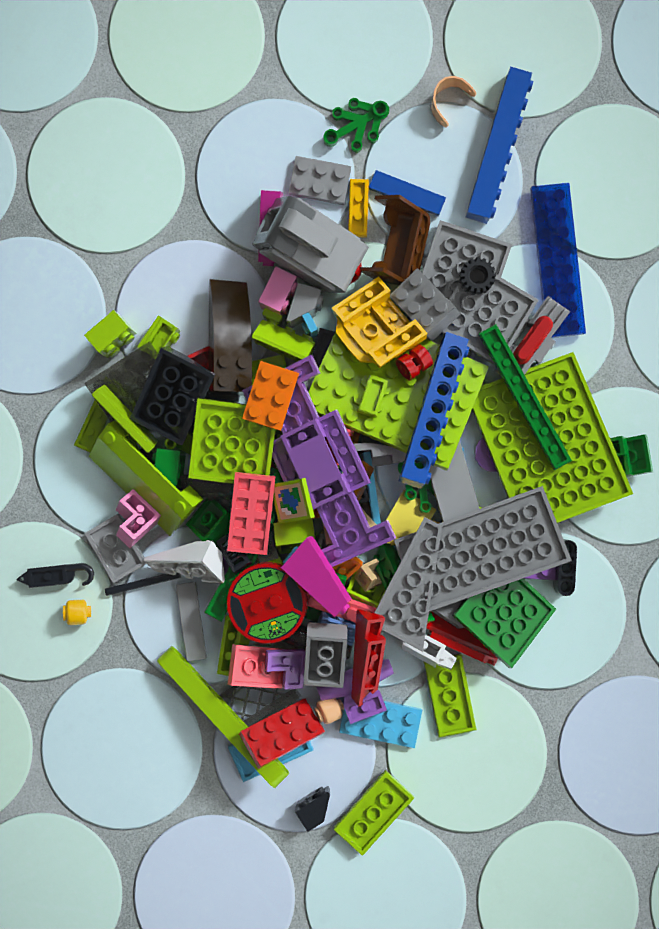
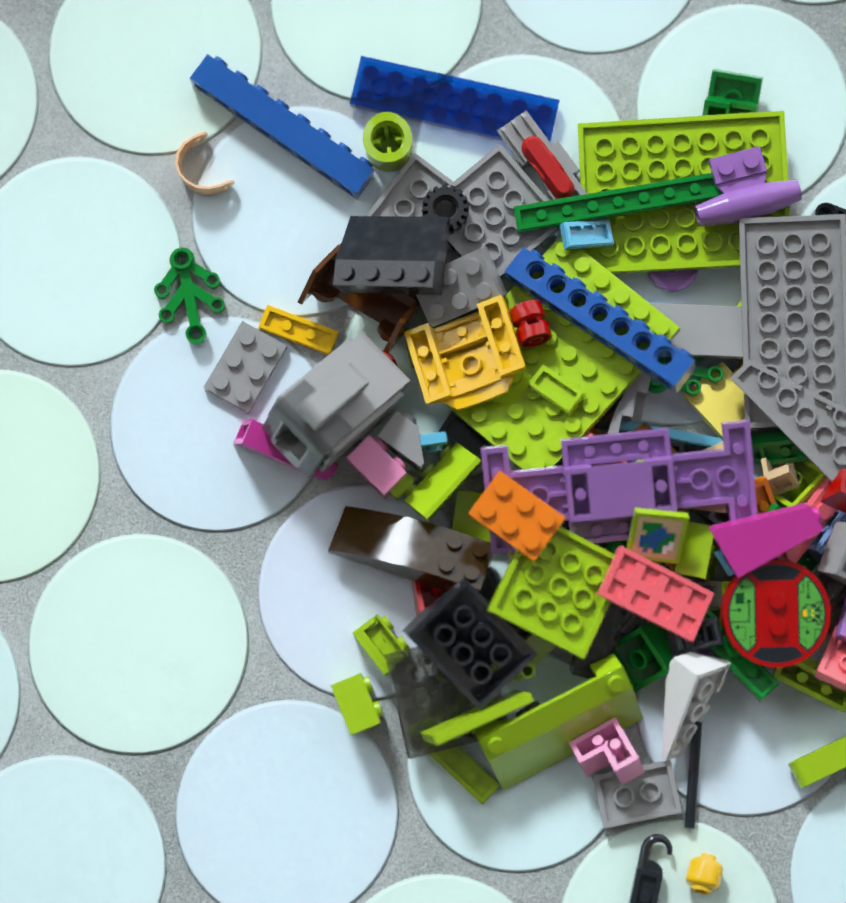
camera: 75 degrees left, 5 degrees down
green slope [152,448,186,490] -> none
light grey tile [176,582,207,661] -> none
blue tile [369,170,446,217] -> none
none -> black slope [333,216,450,295]
none -> lime hat [363,112,412,172]
none -> medium azure plate [560,219,614,250]
none -> medium lavender plate [695,146,802,227]

